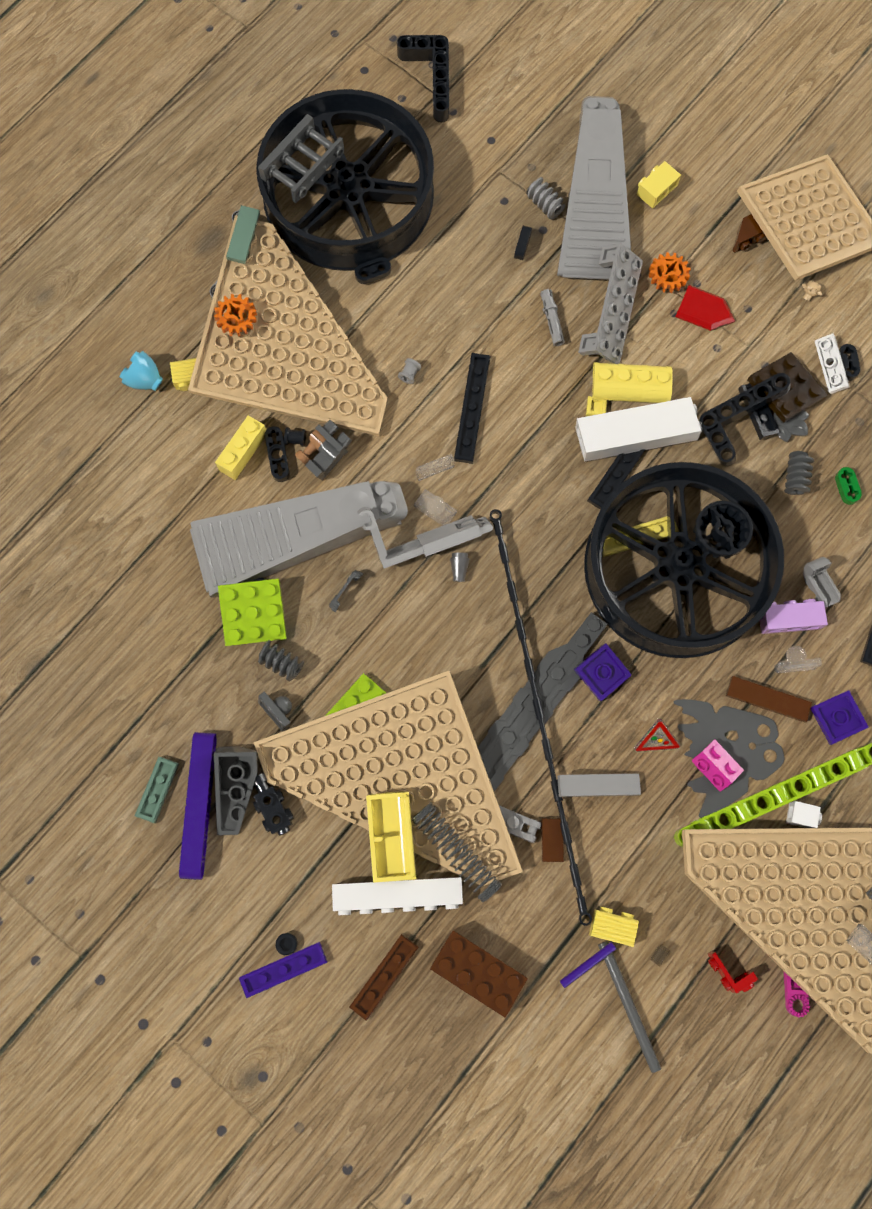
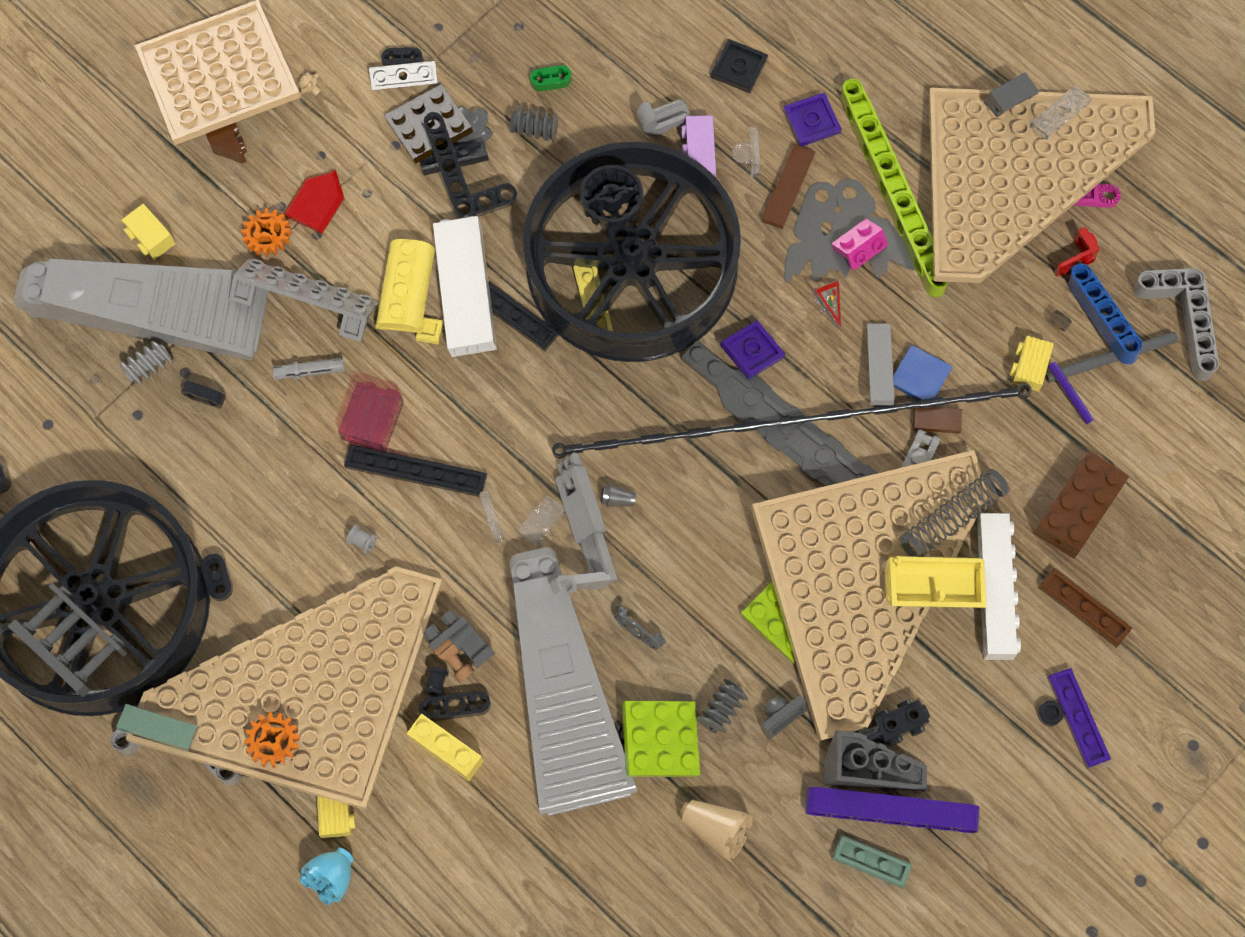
camera: 85 degrees left, 5 degrees down
white brick [786,801,822,828] -> none
none -> clear pink brick [338,381,404,452]
none -> tan cone [680,800,753,861]
none -> tile [893,345,953,401]
none -> blue beam [1068,264,1142,365]
none -> light grey beam [1133,268,1219,381]

